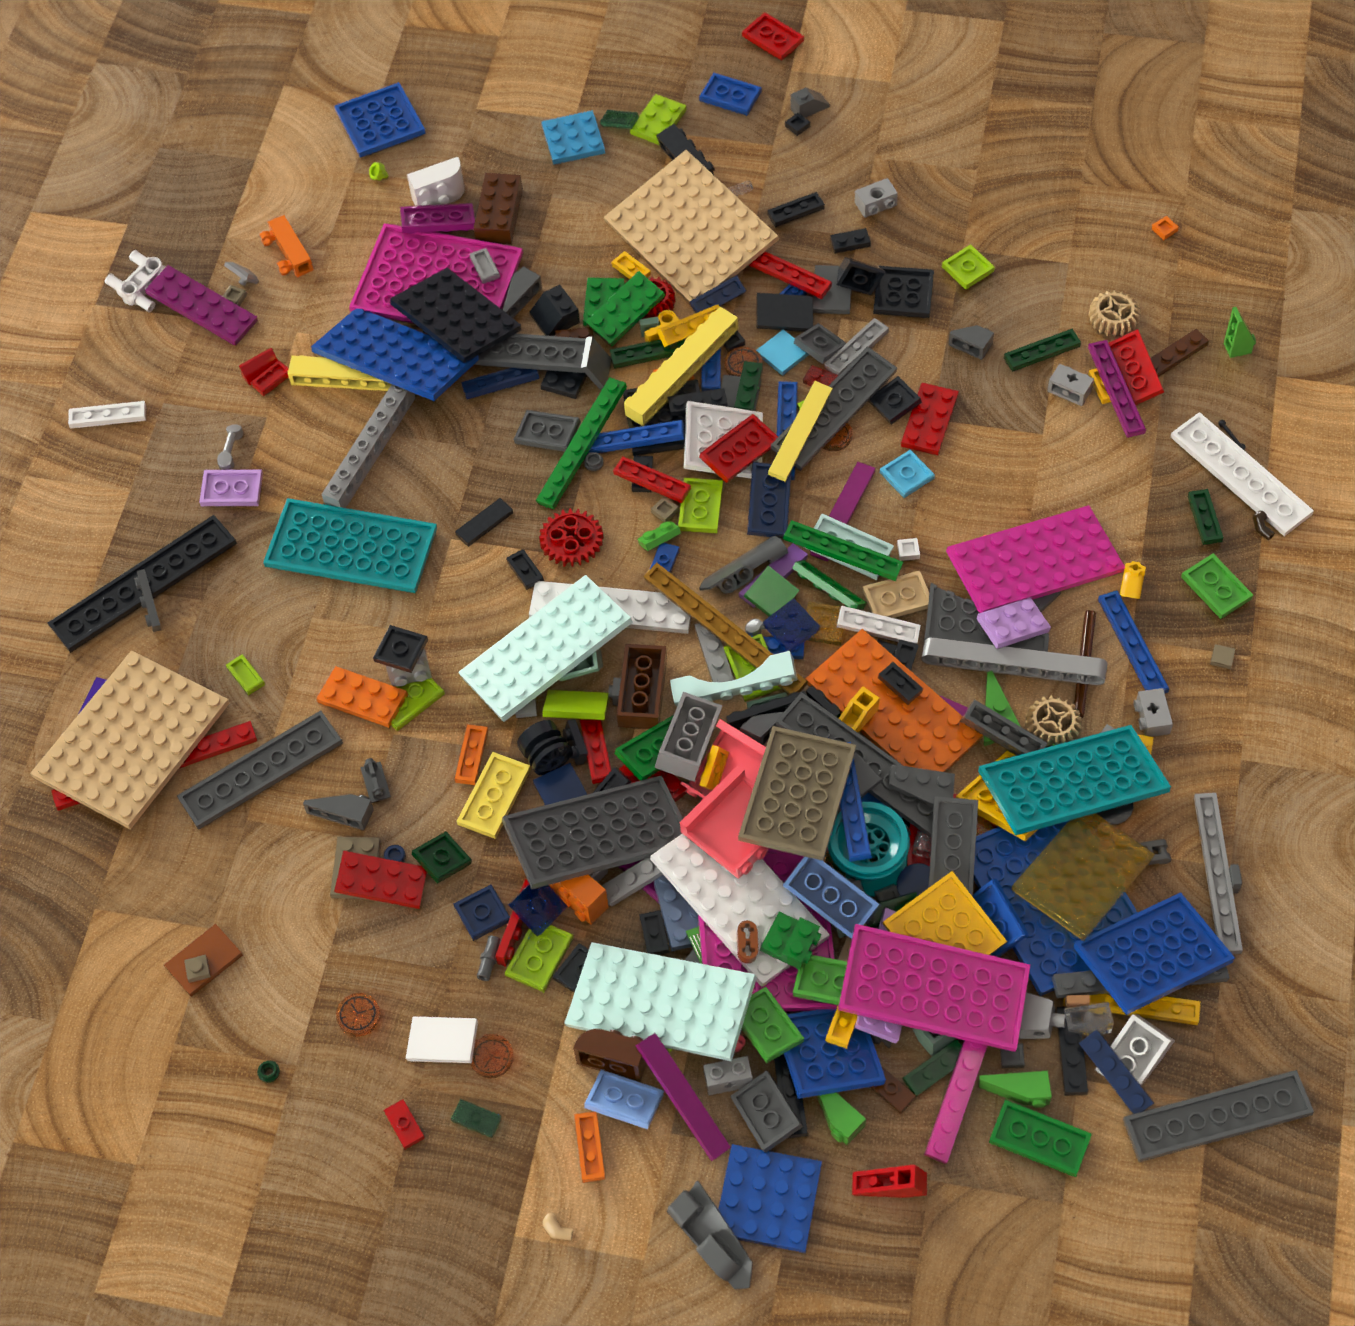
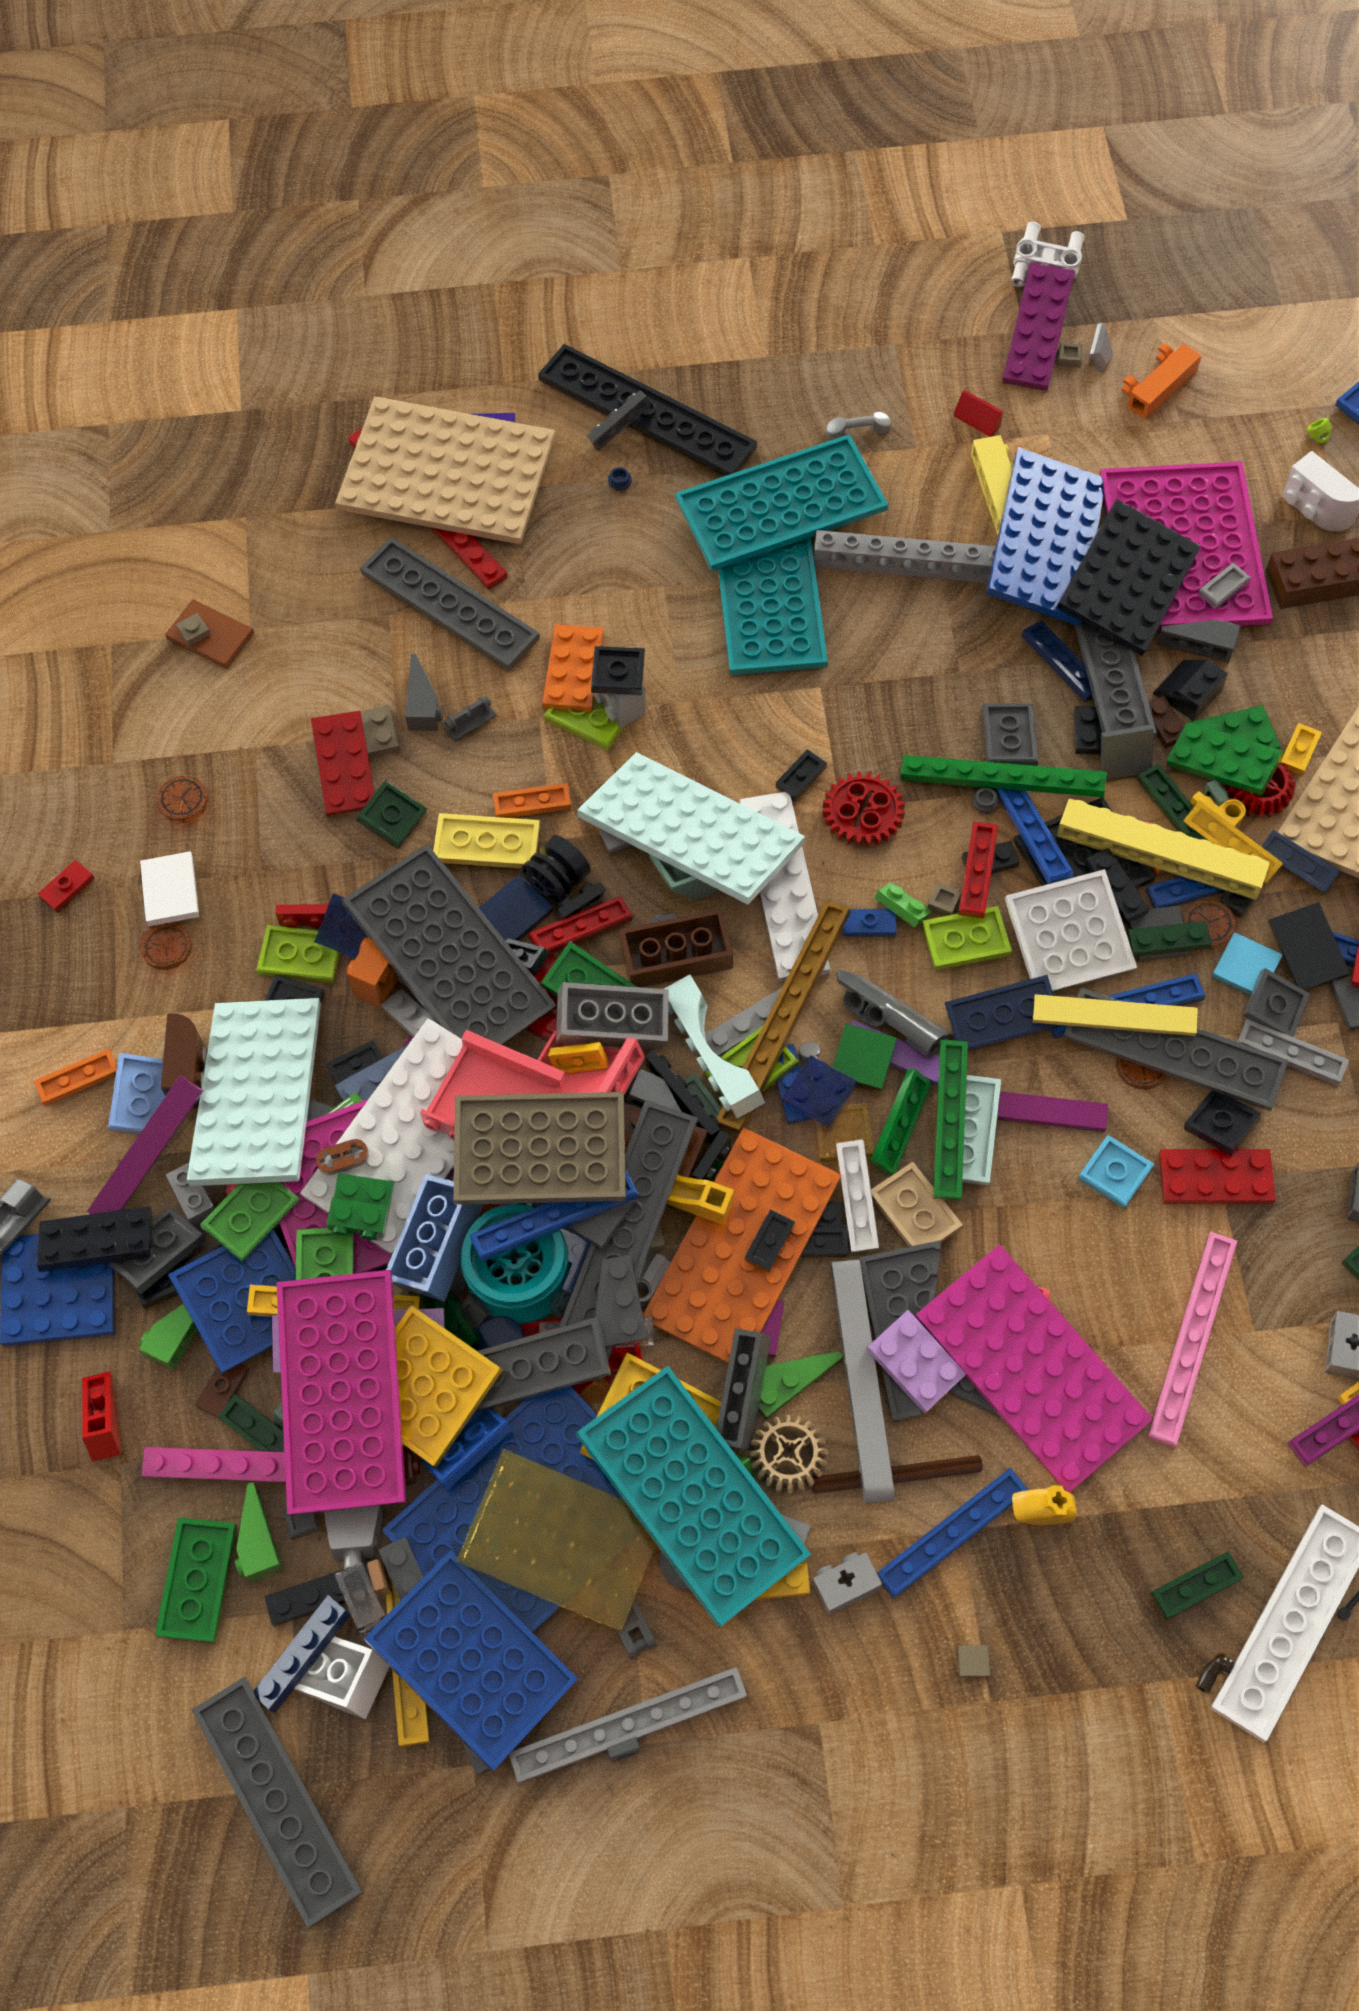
camera: 70 degrees right, 5 degrees up
white plate [68,401,146,429] -> none
lavender plate [199,470,263,506] -> none
lime tile [226,654,265,696] -> none
red plate [250,360,289,396] -> none
dark green plate [257,1061,280,1083] -> none
dark blue tile [384,845,406,862] -> none
magenta plate [400,203,475,234] -> none
clear green plate [451,1099,502,1138] -> none
dark blue tile [453,884,510,941] -> none
black tile [455,498,513,547] -> none
dark grey pin [477,936,501,981] -> none
lime tile [543,690,609,720] -> none
red plate [699,414,778,483] -> none
clear red plate [803,365,839,386] -> none
white plate [897,538,920,561] -> none
bright green plate [1181,553,1253,619] -> none
none -> black plate [37,1206,152,1272]
none -> dark blue plate [608,467,632,490]
none -> teal plate [675,434,889,571]
none -> bright pink tile [1147,1232,1237,1448]

